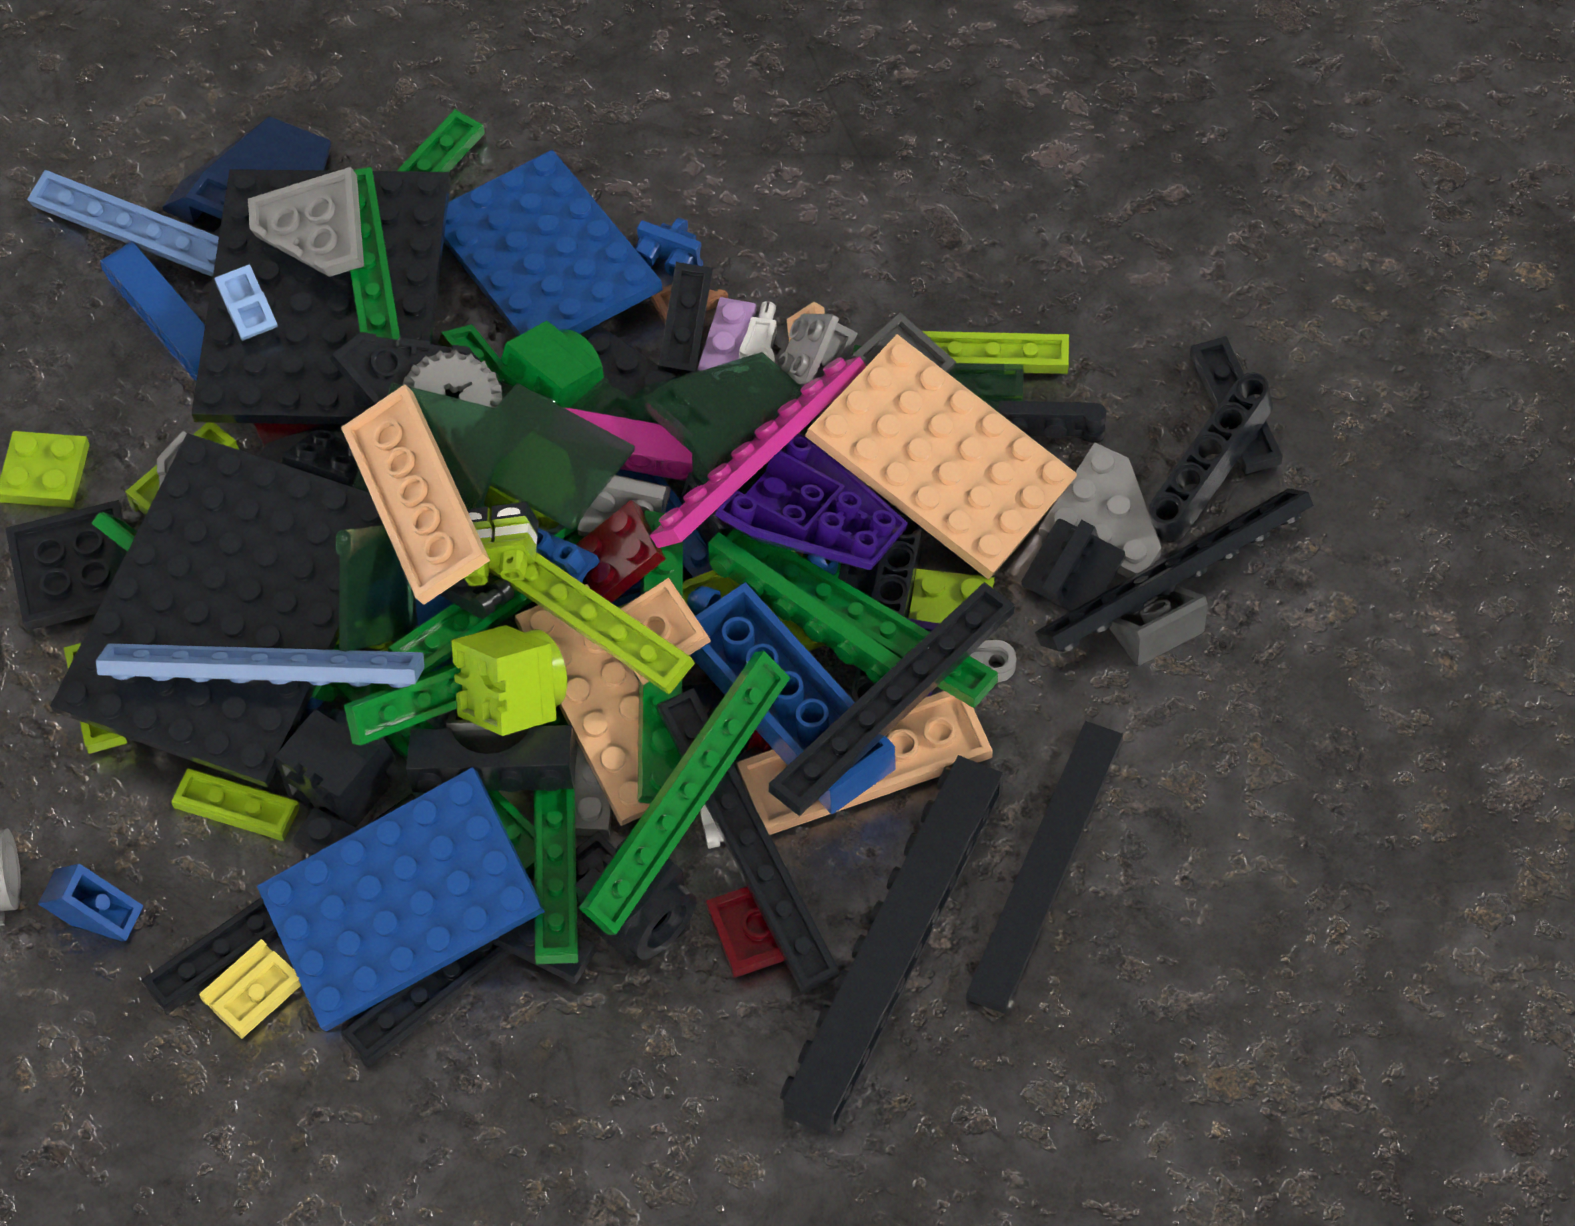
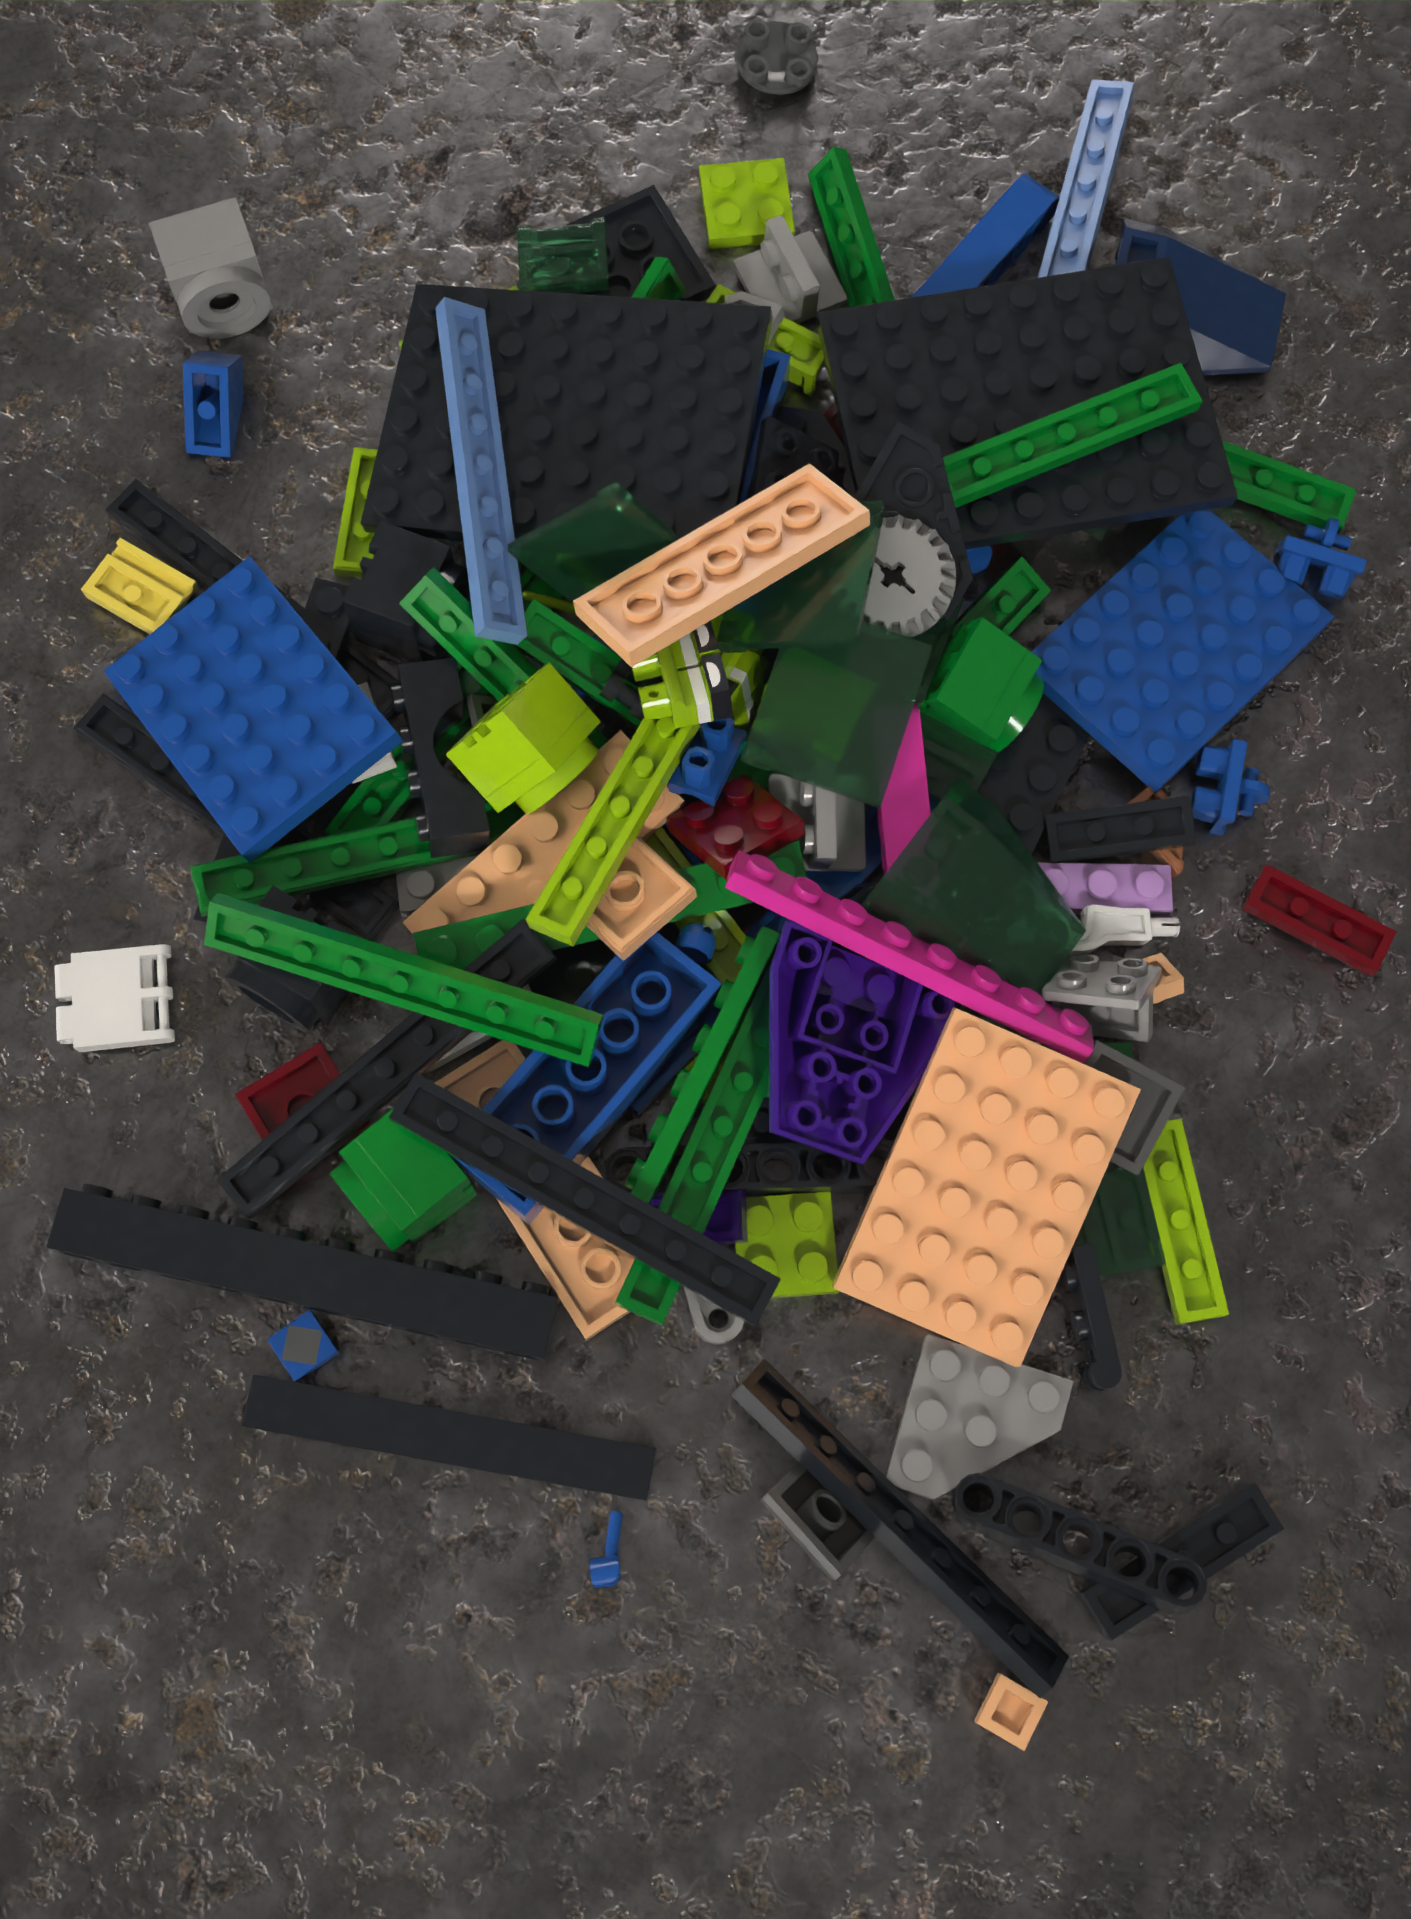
camera: 70 degrees right, 15 degrees up
light blue slope [214,264,278,341] -> none
light grey plate [248,167,364,277] -> none
black bracket [1021,519,1126,612] -> none
none -> white plate [55,944,175,1052]
none -> tile [267,1309,340,1383]
none -> green piece [329,1108,477,1252]
none -> clear green plate [517,217,610,294]
none -> blue hand [589,1511,623,1588]
none -> light grey bracket [734,215,847,324]
none -> green plate [808,146,895,307]
none -> light nougat plate [974,1673,1048,1751]
none -> dark red plate [1242,864,1397,977]
none -> blue hips [1275,517,1367,599]

